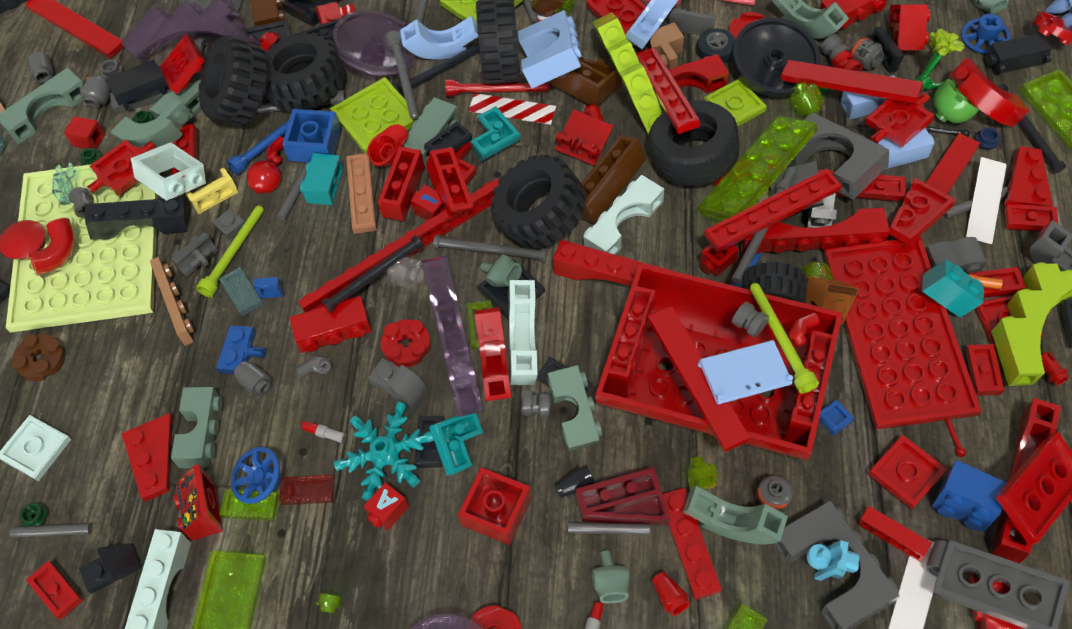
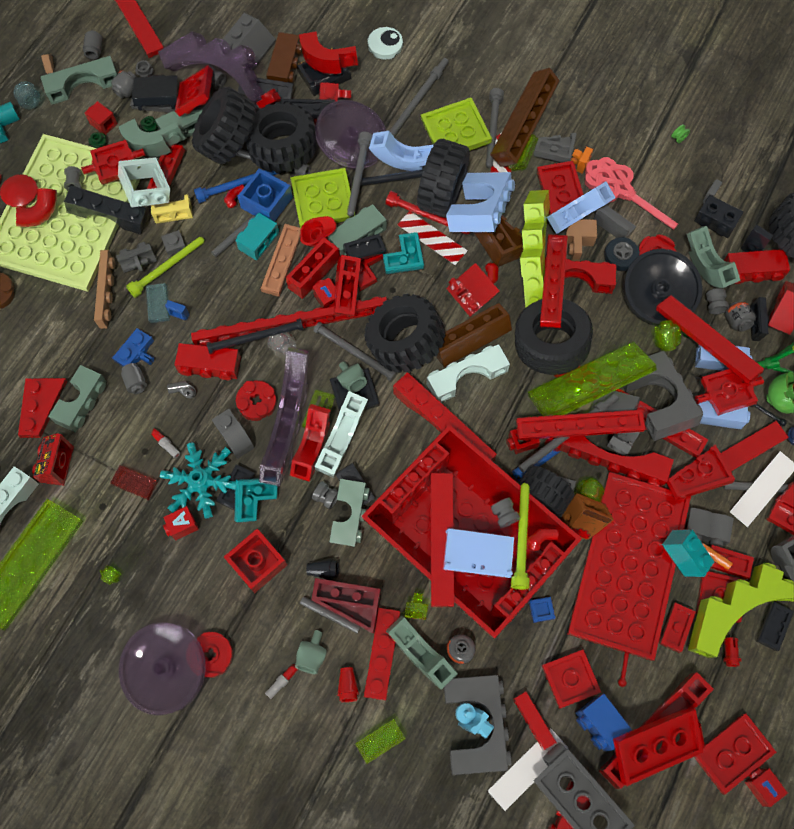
camera: 20 degrees right, 10 degrees up
clear light blue plate [52,163,76,205] -> none
clear neon green plate [220,489,279,521] -> none
blue wheel [231,447,281,504] -> none
red hair [247,160,281,194] -> none
lime tile [704,78,767,126] -> none
red wheel [831,50,863,72] -> none

